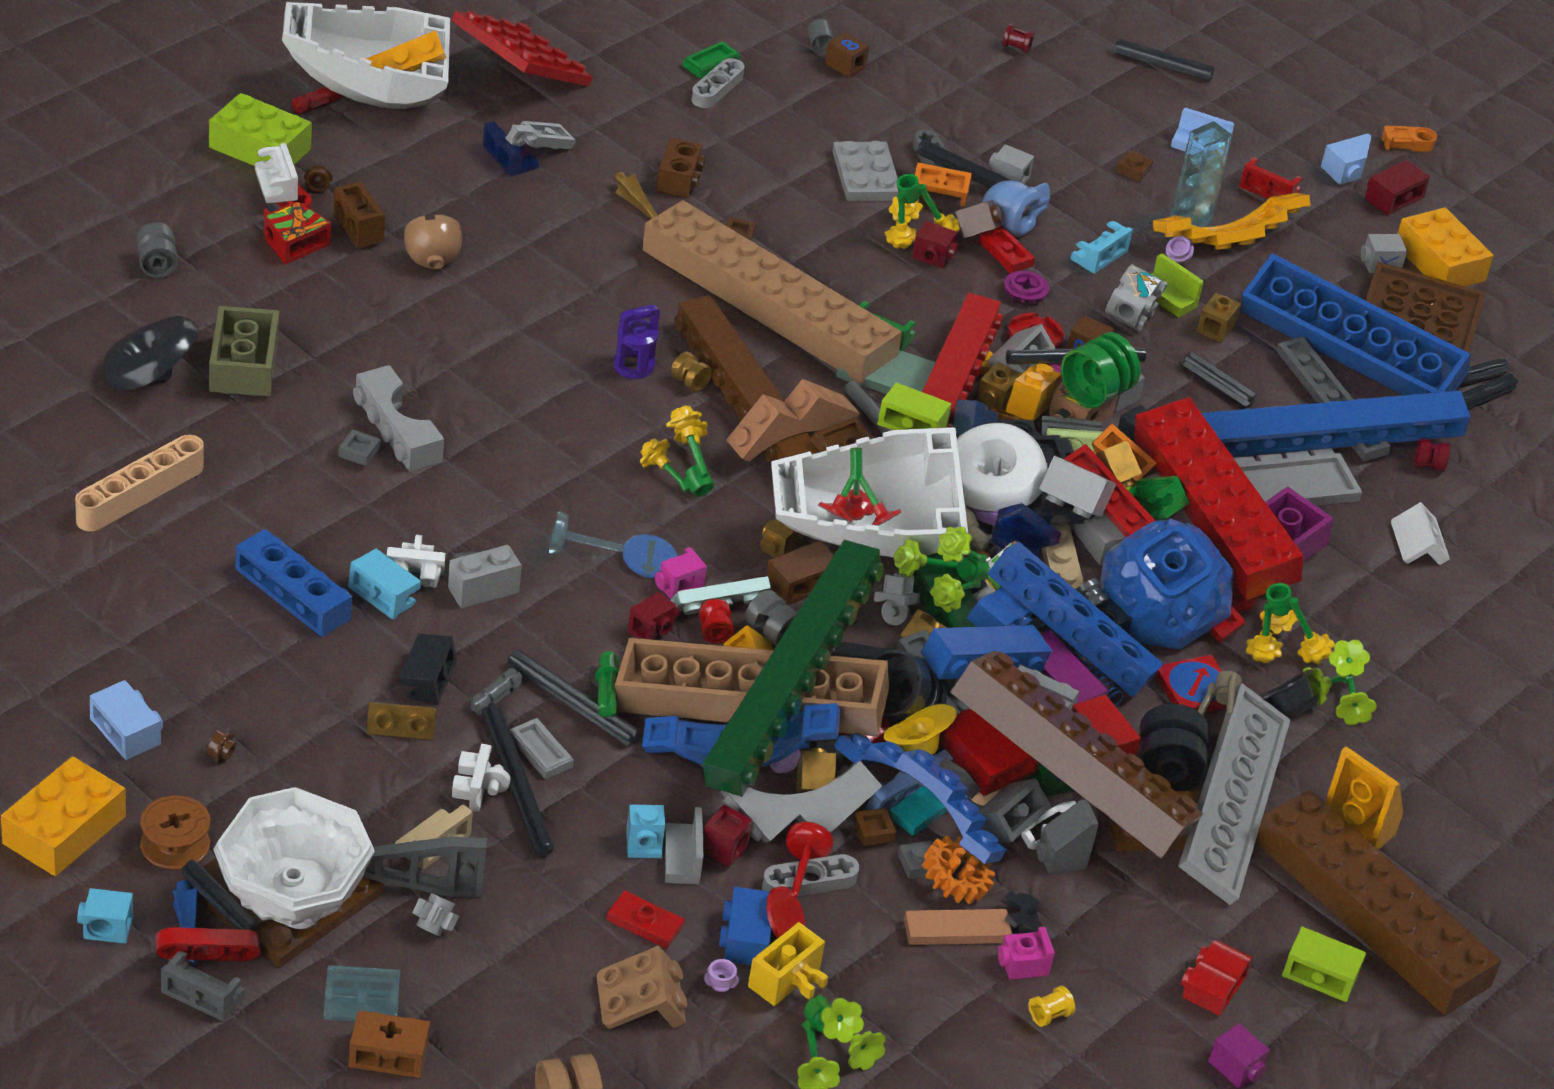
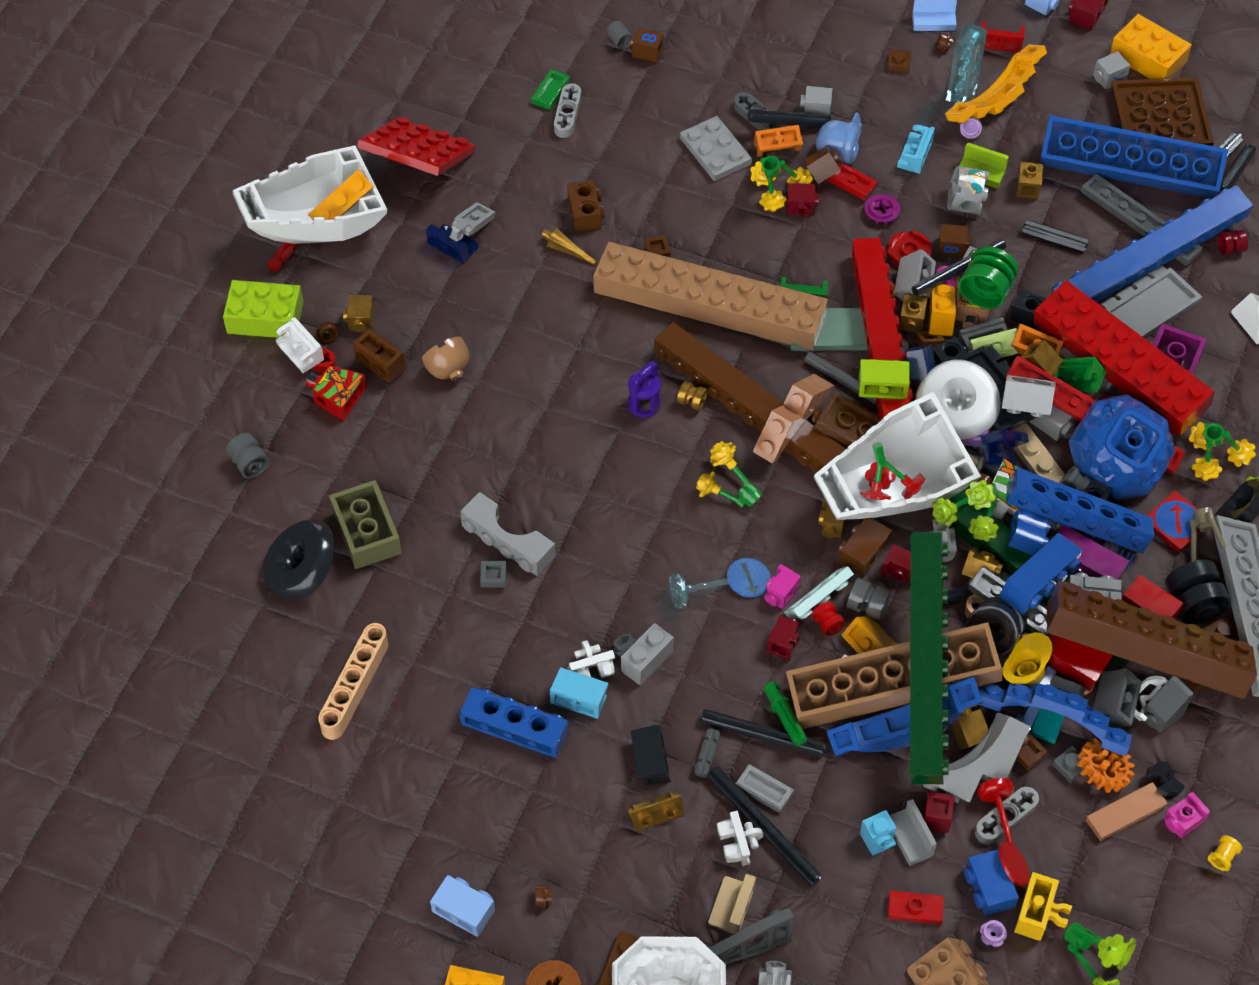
camera: 15 degrees left, 15 degrees up
none -> pearl gold brick [343,295,374,332]

